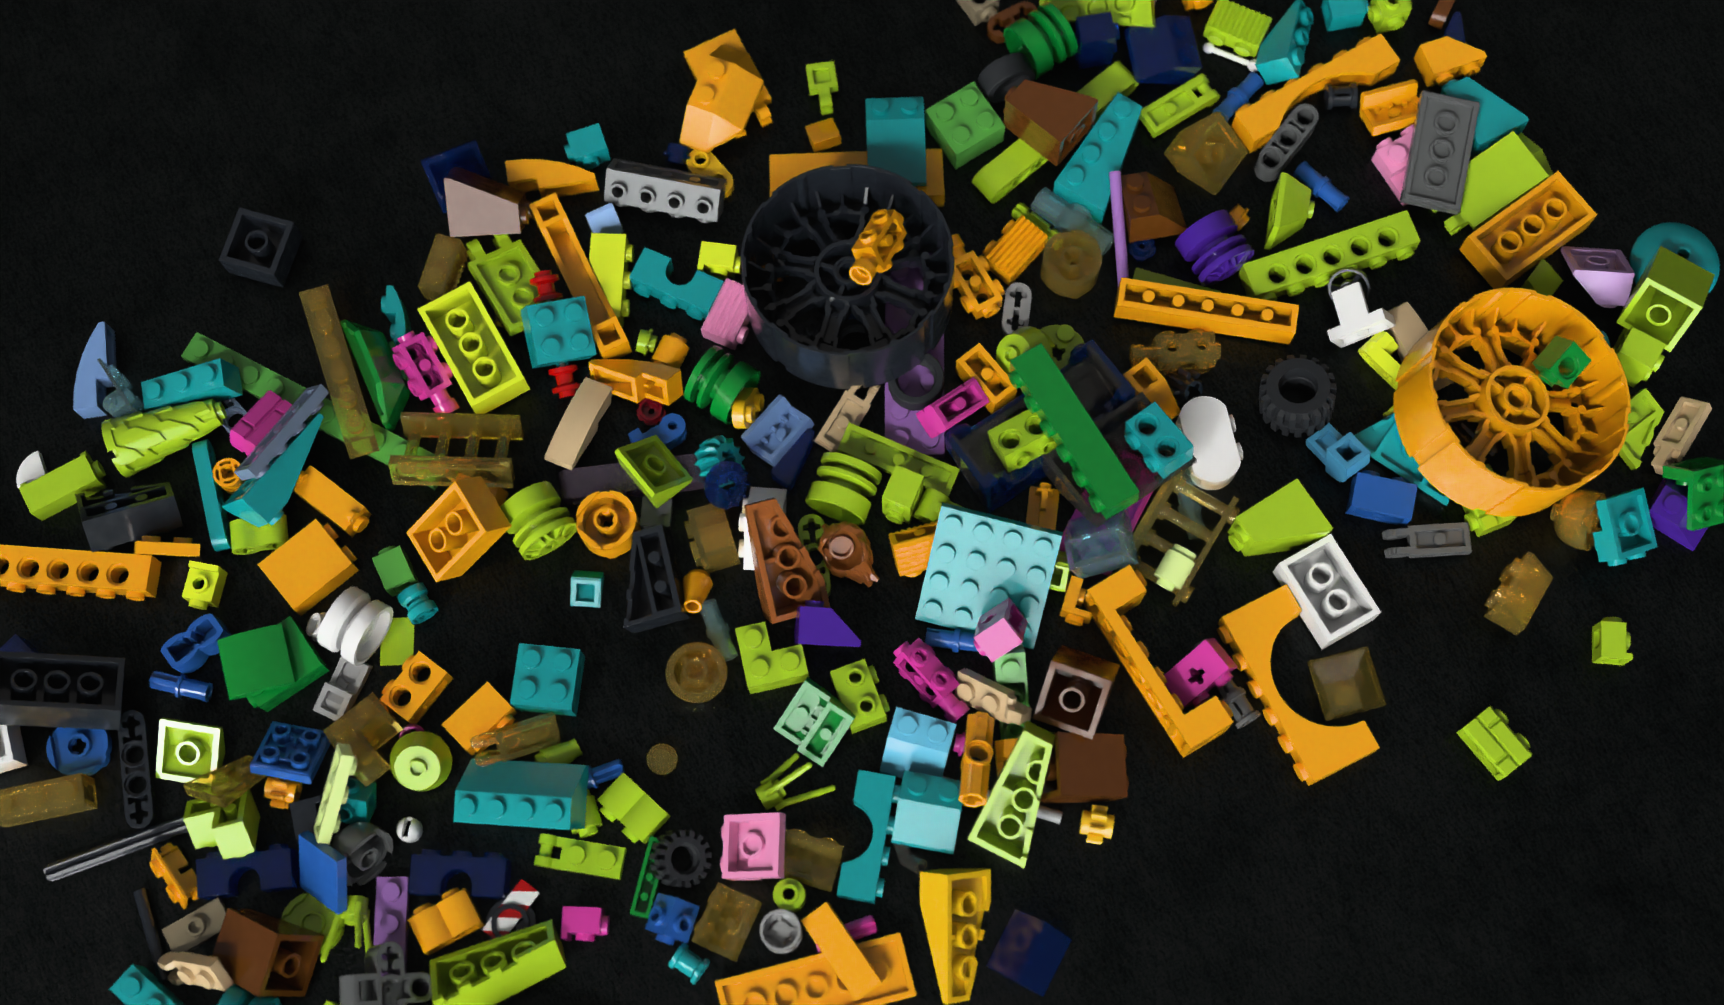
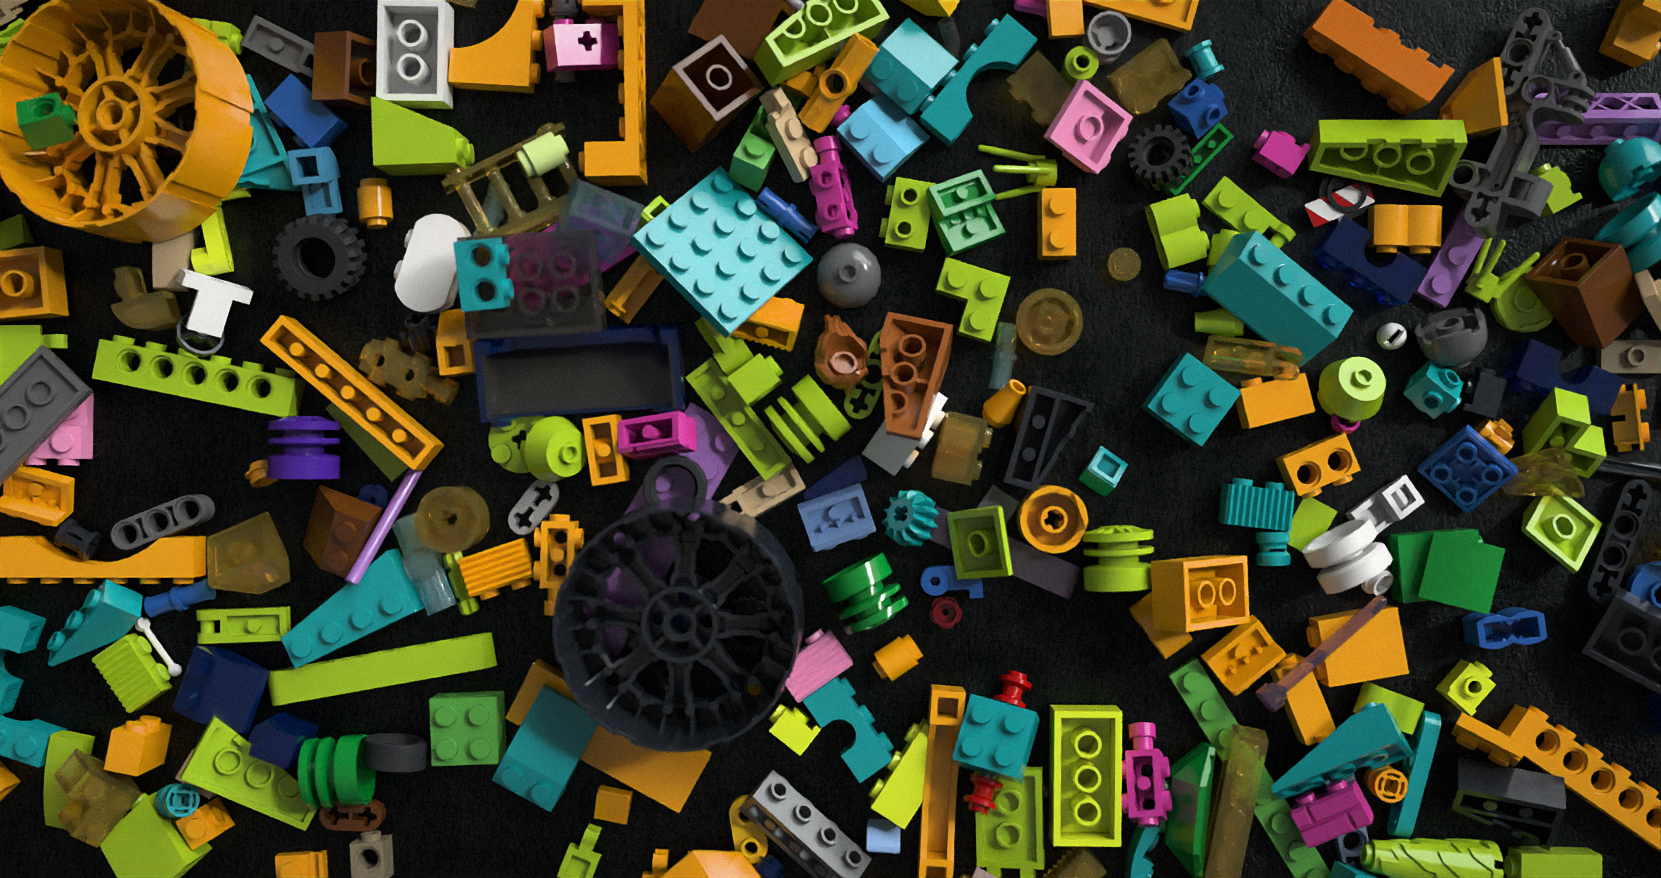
camera: 155 degrees left, 15 degrees up
blue axle [149,671,213,702] -> none
sand blue plate [234,384,329,481] -> none
blue tile [299,830,347,915] -> none
yellowish green plate [313,743,357,844] -> none
clear yellow brick [323,692,403,787] -> none
bright green brick [372,546,419,597] -> none
clear yellow fence [388,412,523,488] -> none
tan slope [544,377,613,471] -> none
light orange slope [588,359,683,406] -> none
lime plate [636,328,658,356] -> none
clear blue gear [704,461,750,510] -> none
yellow plate [732,387,764,429] -> none
dark purple slope [793,600,861,647] -> none
light orange brick [849,209,907,285] -> none
brick [973,597,1028,662] -> none
lime brick [987,410,1057,473] -> none
reddish brown slope [1003,79,1099,167] -> none
green brick [1008,343,1140,519] -> none
light orange bracket [1059,575,1093,626] -> none
lime slope [1264,172,1315,250] -> none
blue pin [1293,161,1350,212] -> none
none -> clear yellow brick [111,266,184,331]
none -> reddish brown slope [312,31,377,111]
none -> light orange brick [357,178,393,229]
none -> dark grey cylinder [816,243,881,309]
none -> light orange brick [1037,188,1076,260]
none -> light orange bracket [1201,614,1286,696]
none -> teal brick [1218,478,1295,532]
none -> piece [1255,595,1387,713]

